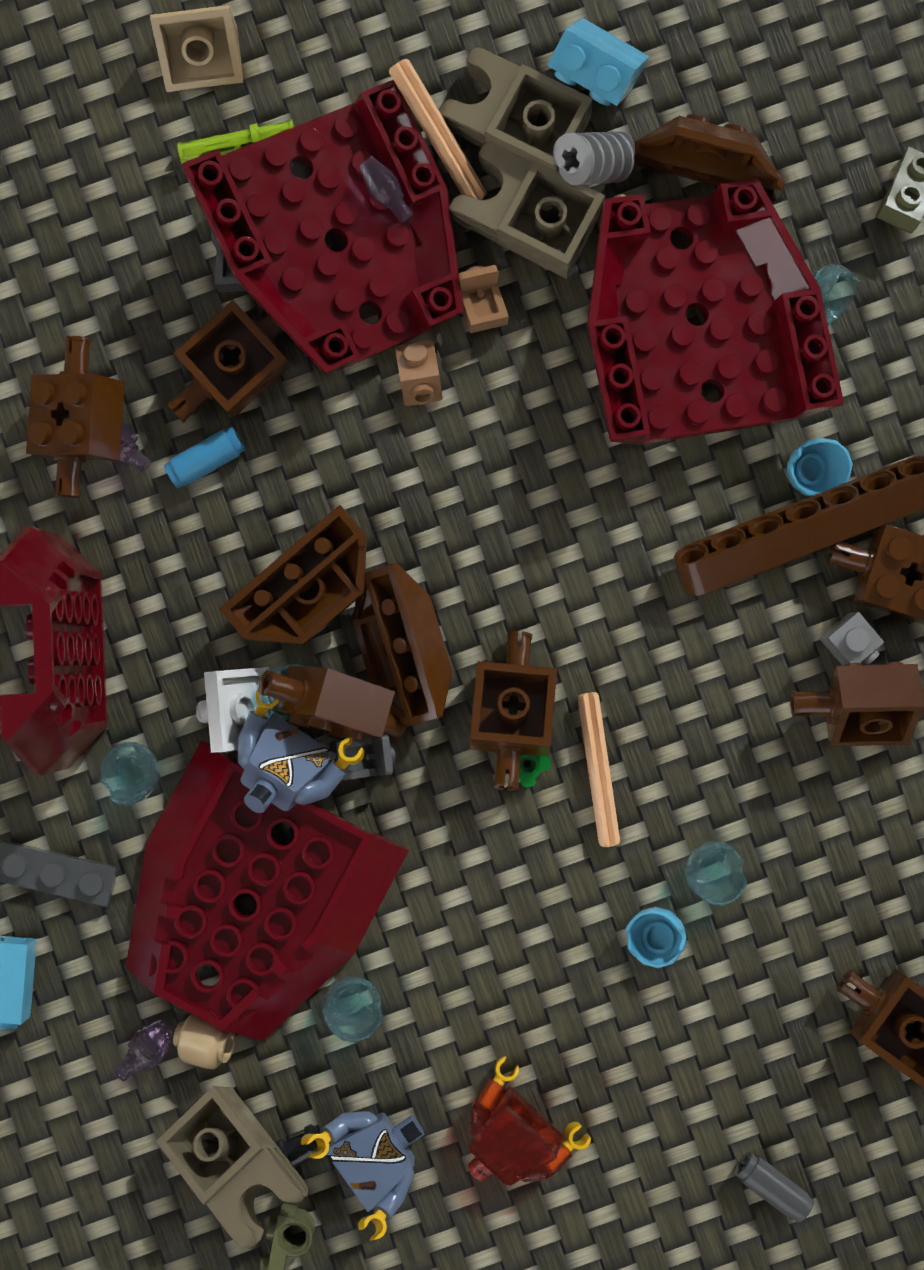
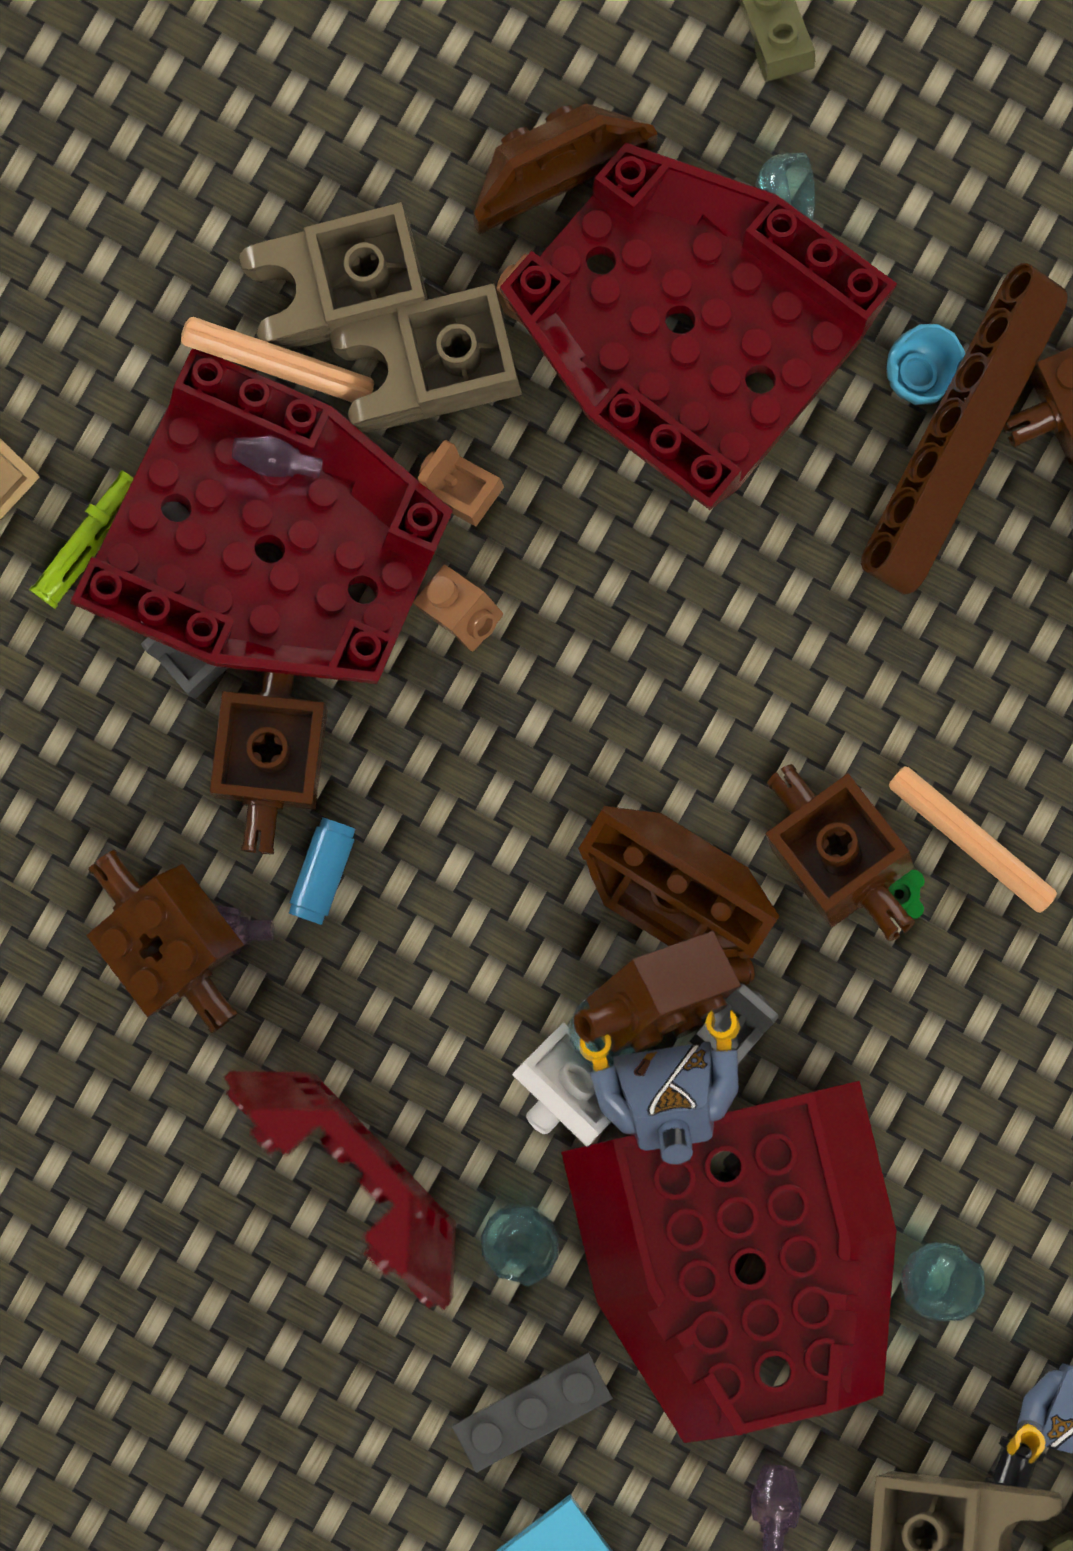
camera: 45 degrees left, 5 degrees down
tan head [173,1014,235,1069] -> none
reddish brown wedge [219,505,367,645] -> none
medium azure brick [547,18,650,106] -> none
light grey piece [553,132,635,185] -> none

